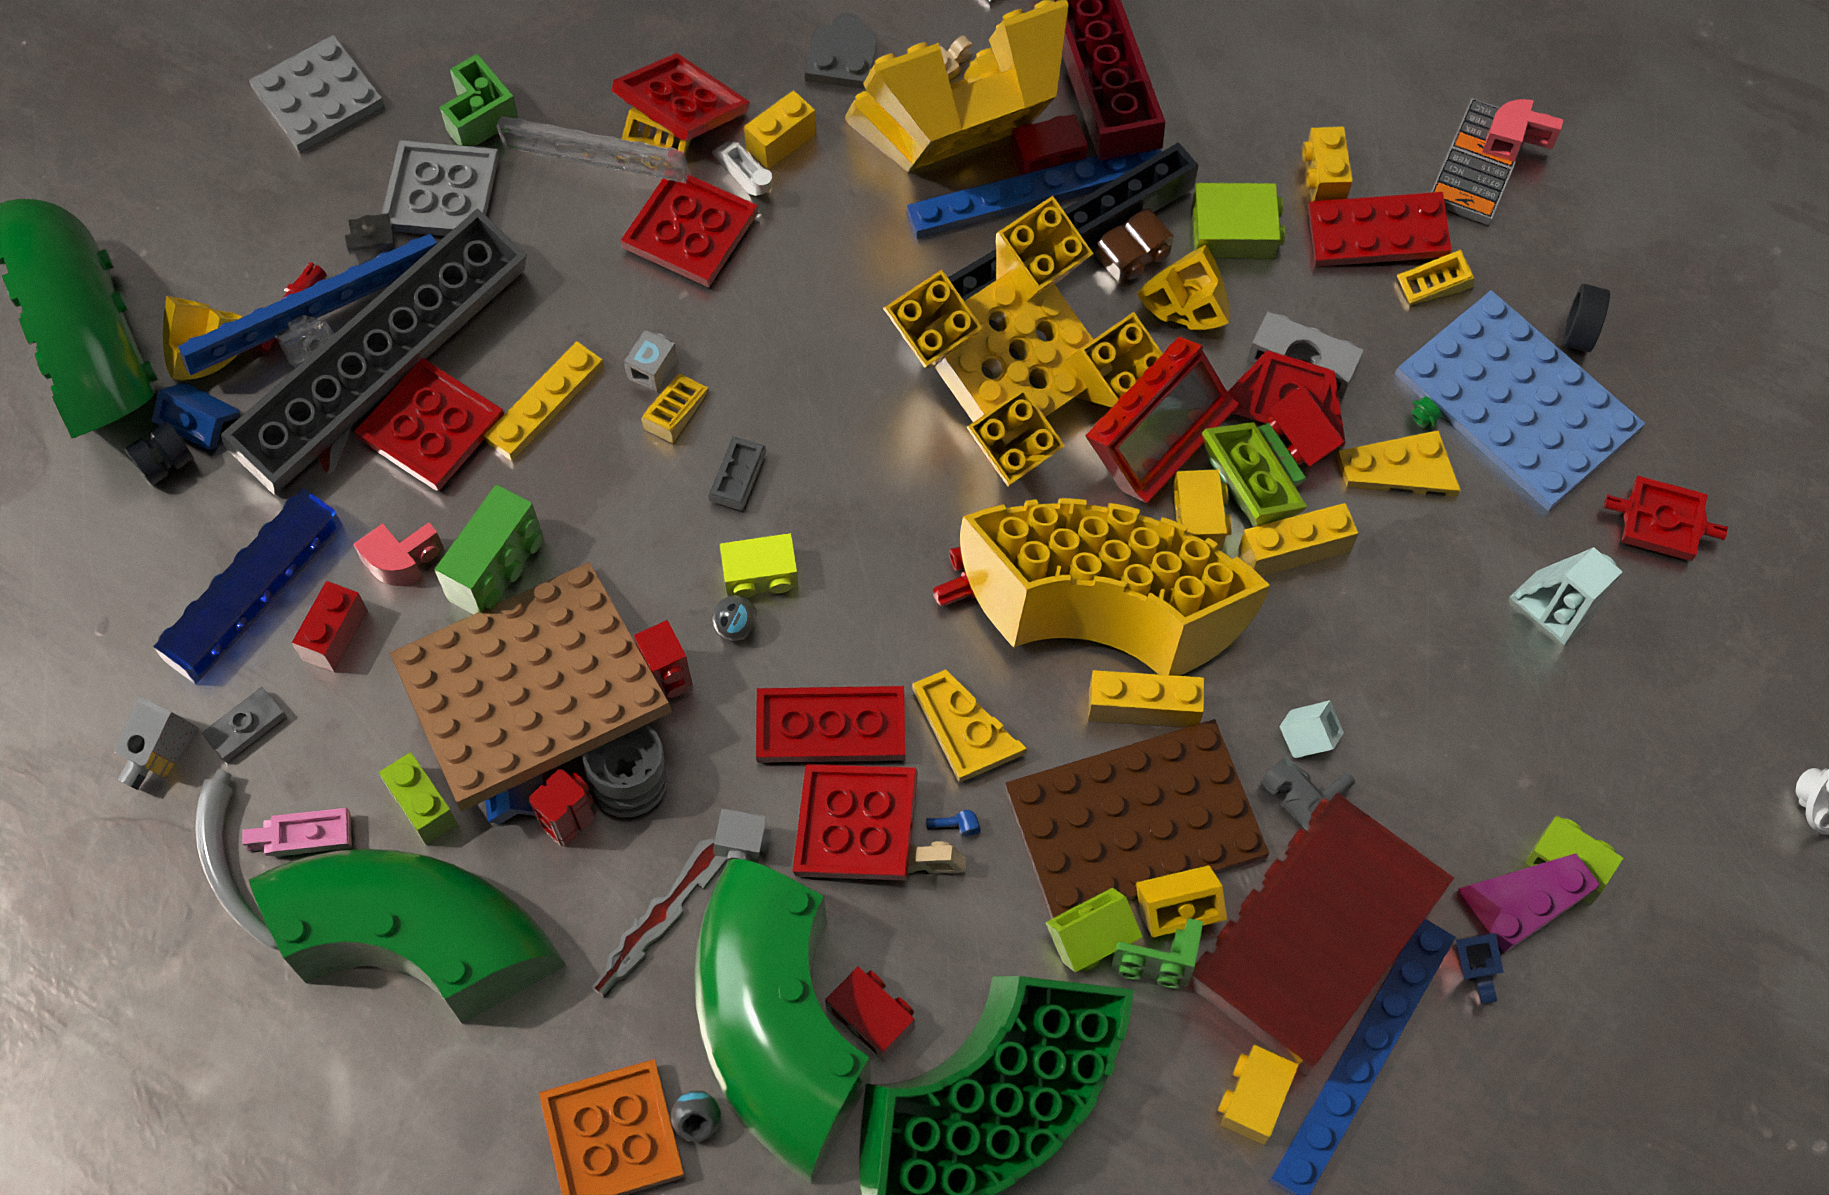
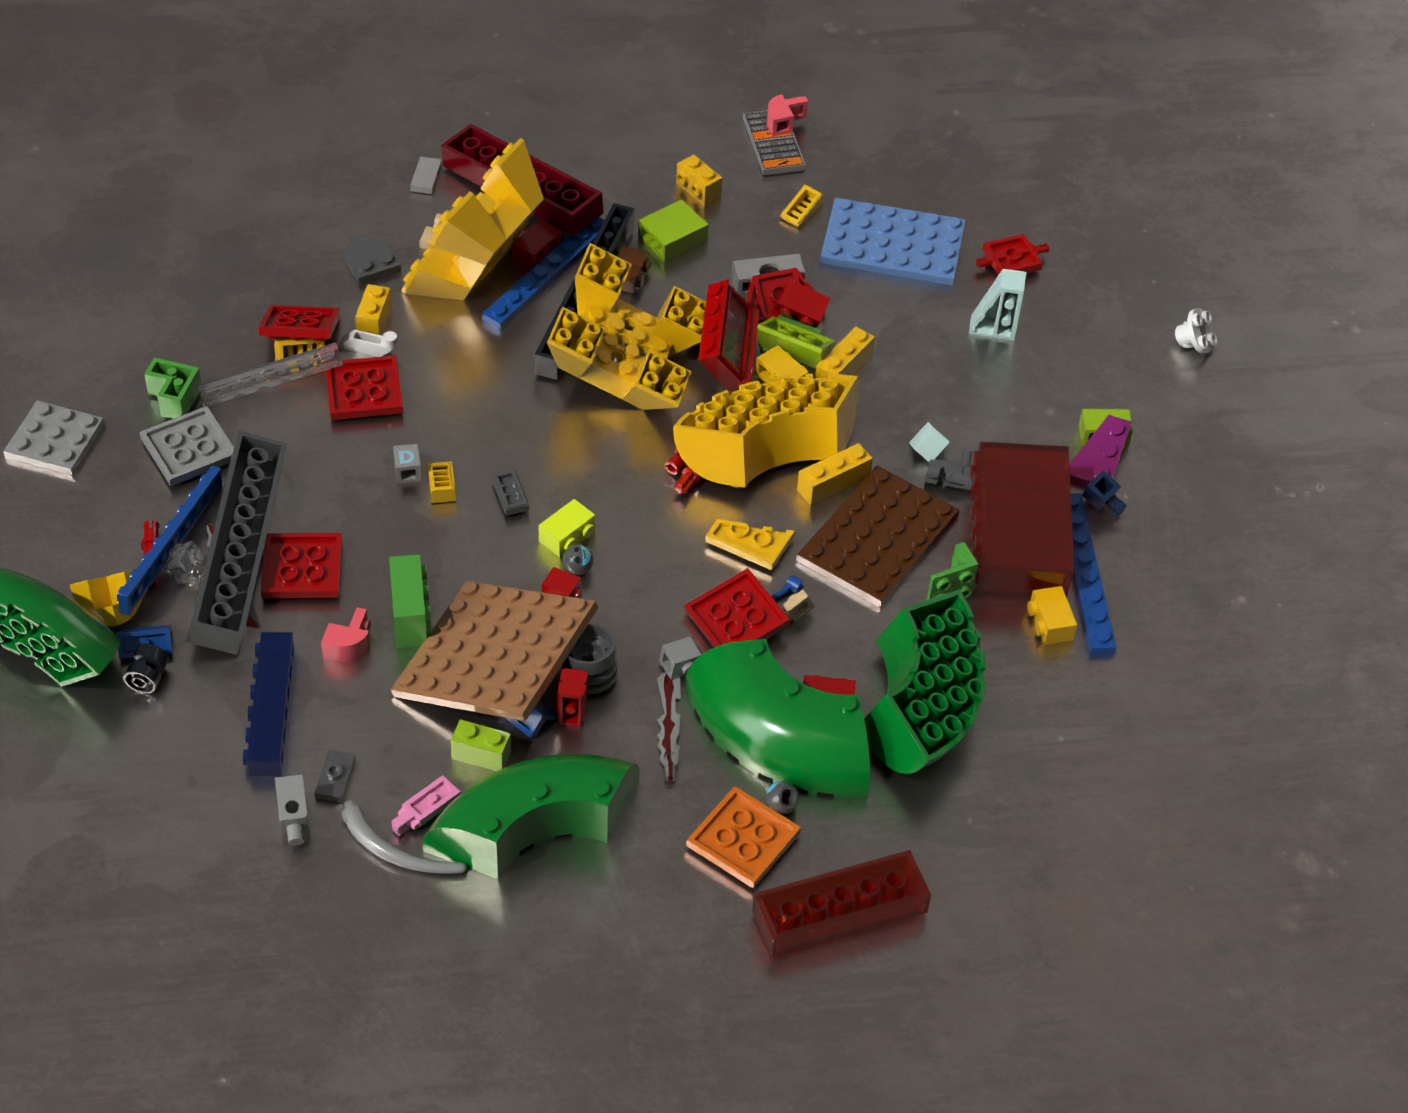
camera: 40 degrees left, 15 degrees down
red brick [291,581,368,672] -> none
clear smoke brick [345,213,398,265] -> none
yellow plate [484,341,604,461] -> none
red plate [756,686,905,763] -> none
lime brick [1045,888,1143,972] -> none
yellow brick [1136,865,1227,937] -> none
yellow brick [1137,244,1230,330] -> none
red plate [1308,192,1452,267] -> none
yellow wing [1336,430,1461,497] -> none
green plate [1410,396,1443,428] -> none
black tyre [1562,284,1610,352] -> none

